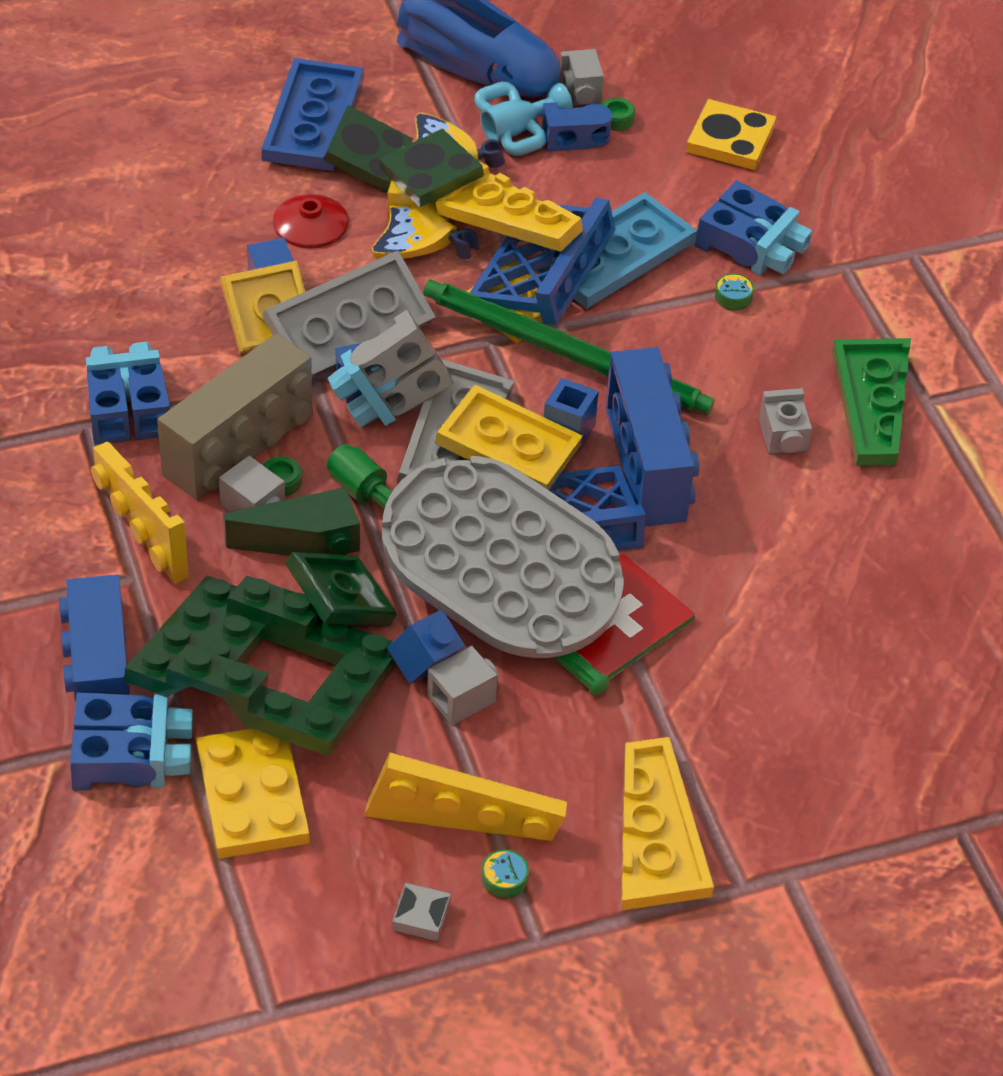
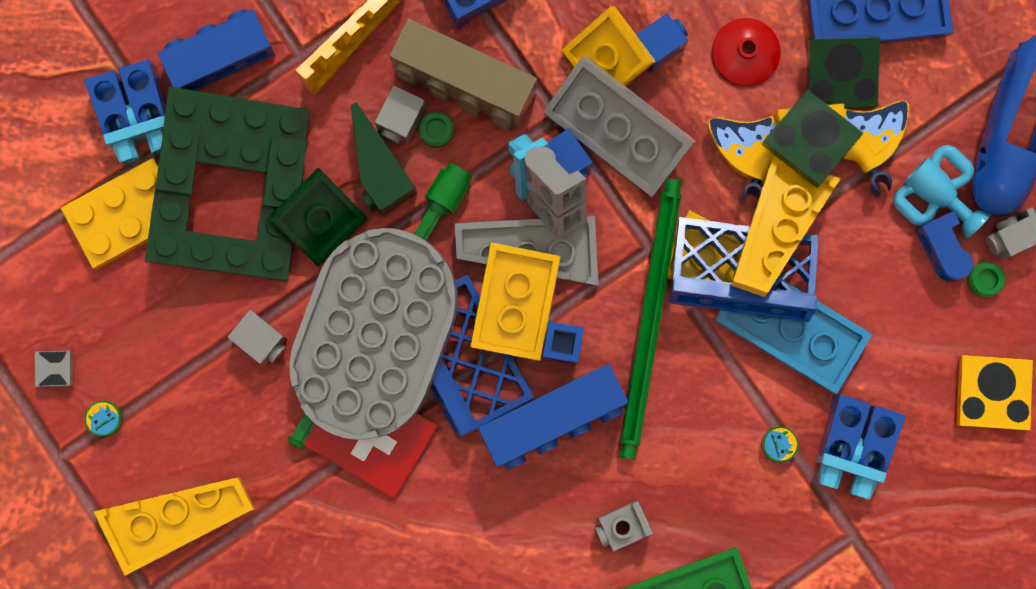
camera: 75 degrees right, 35 degrees up
yellow wing [364,753,567,841] -> none
blue brick [387,610,466,684] -> none

